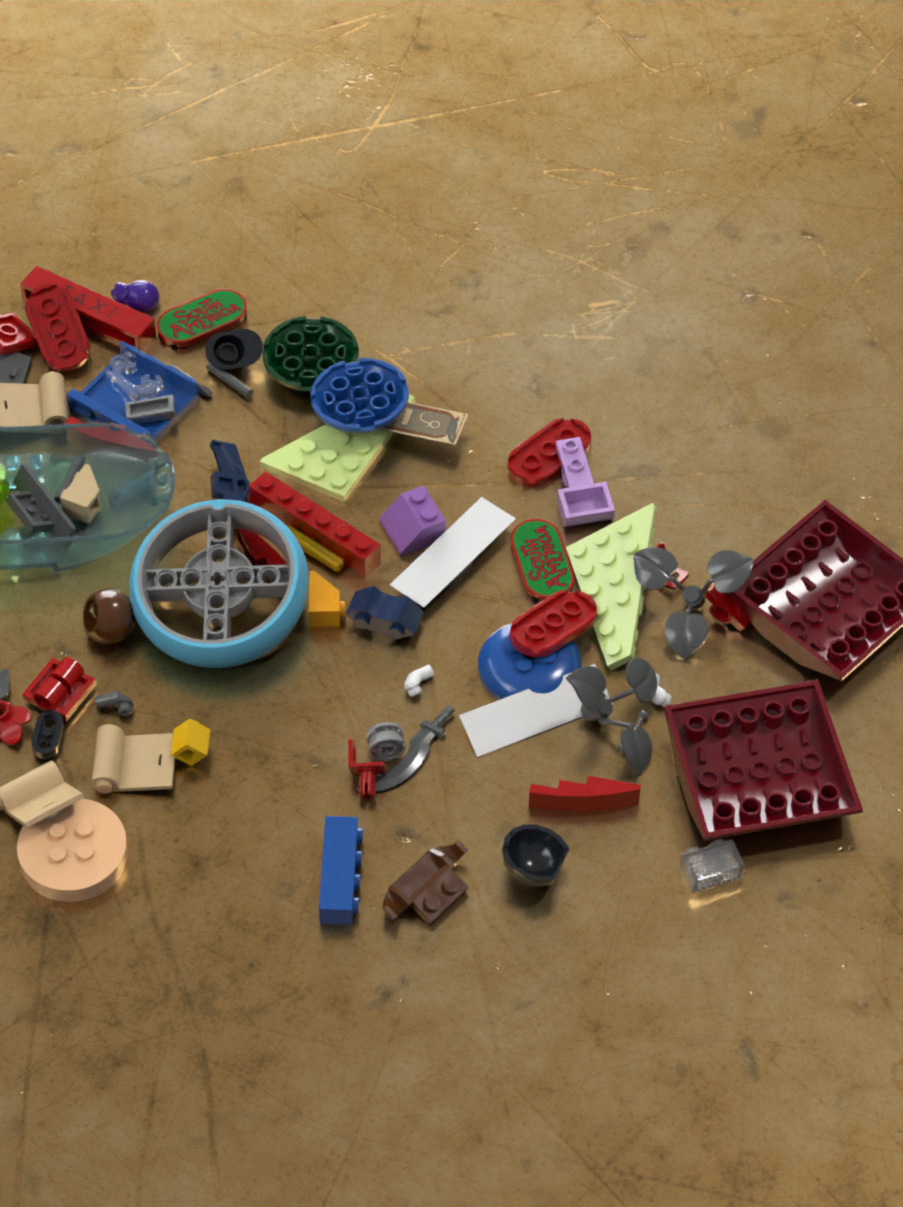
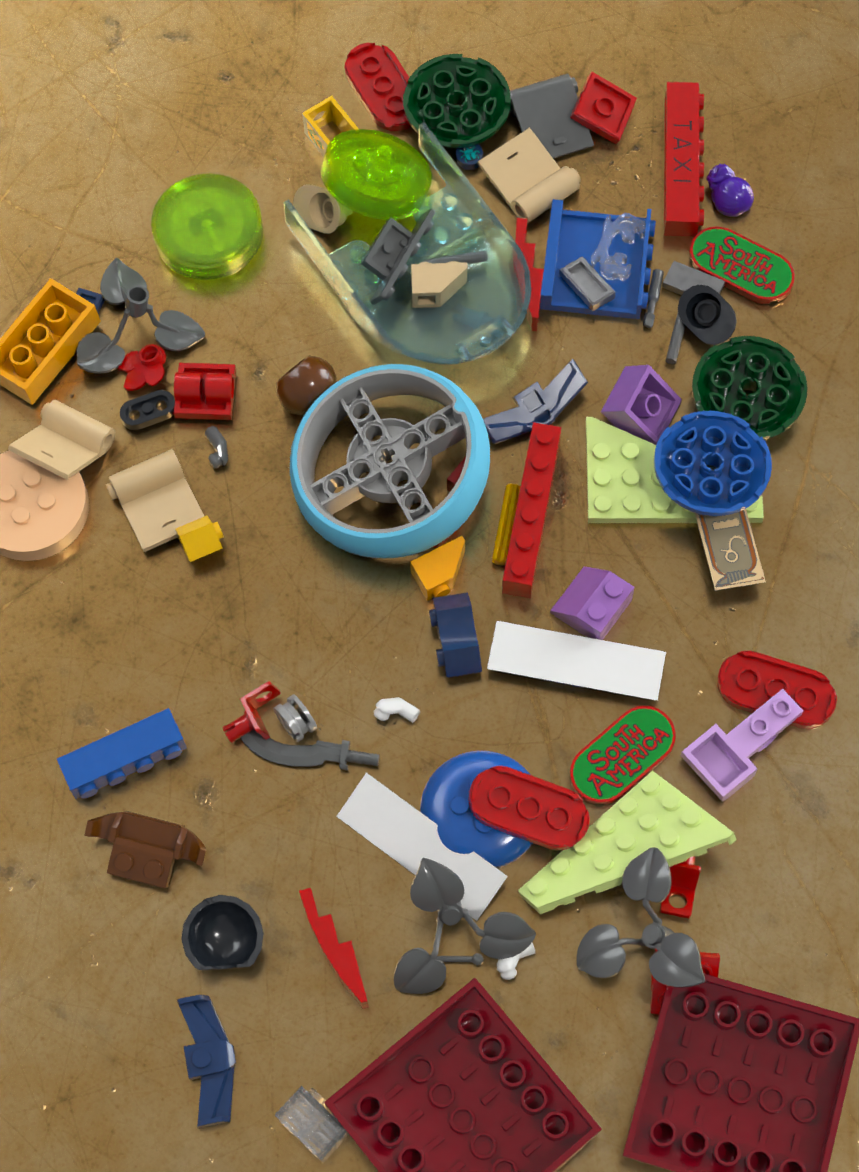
camera: 65 degrees right, 15 degrees up
red tile [25,284,90,372] -> none
none -> dark blue plate [177,995,236,1129]
none -> medium lavender slope [601,365,682,445]
none -> flat silver tile [662,261,725,295]

